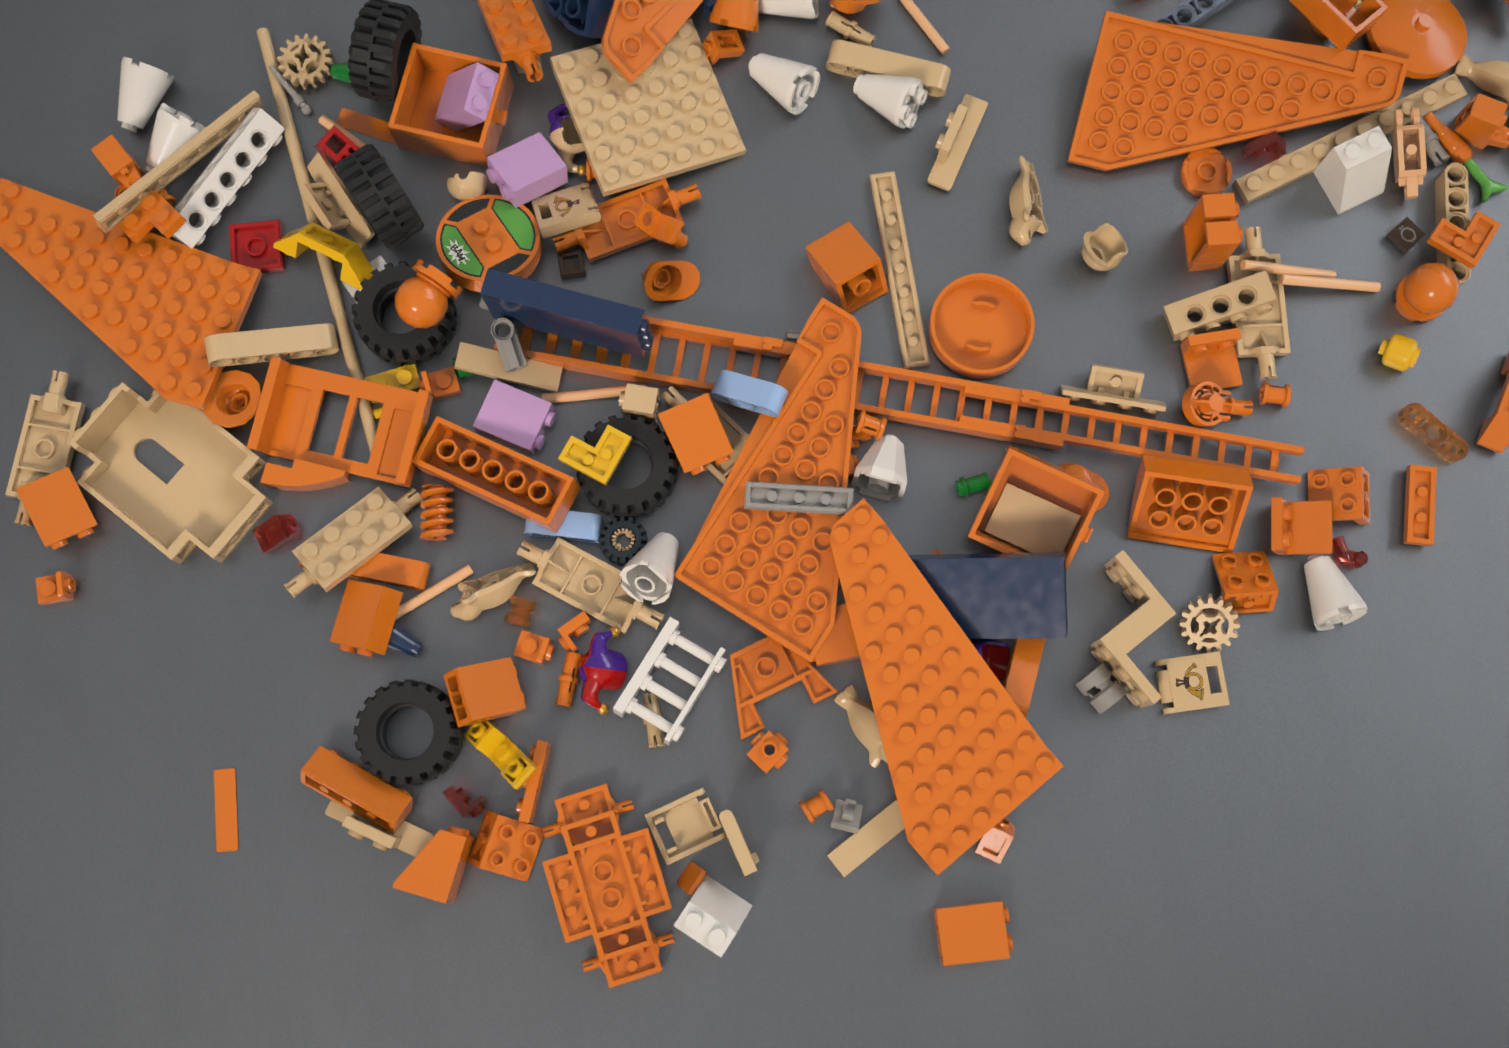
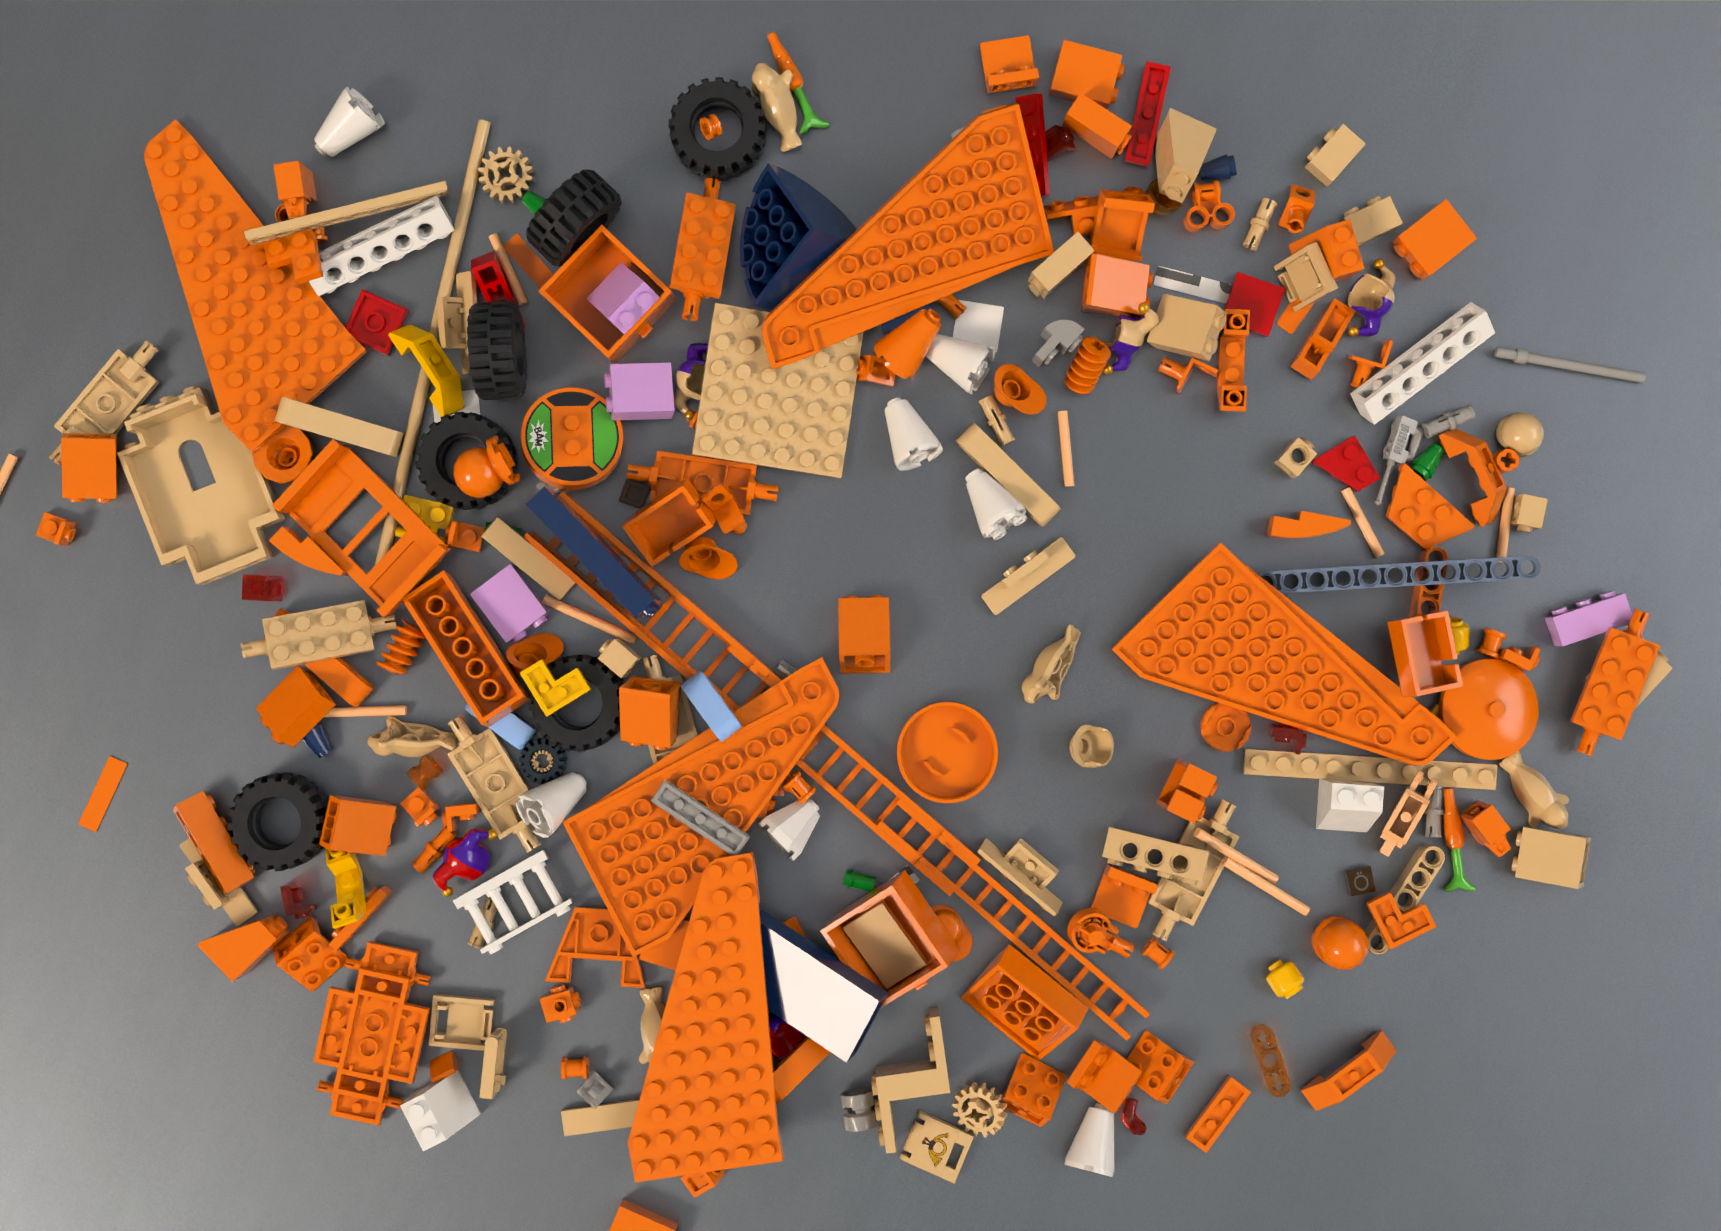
camera: 30 degrees right, 10 degrees up
white cone [145,102,206,171] -> none
light grey piece [269,65,313,115] -> none
tan hair [447,171,487,201] -> none
light grey piece [491,318,528,373] -> none
tan container [531,183,601,239] -> none
tan tile [869,171,930,370] -> none
none -> orange piece [506,633,564,677]
none -> orange piece [622,478,716,567]

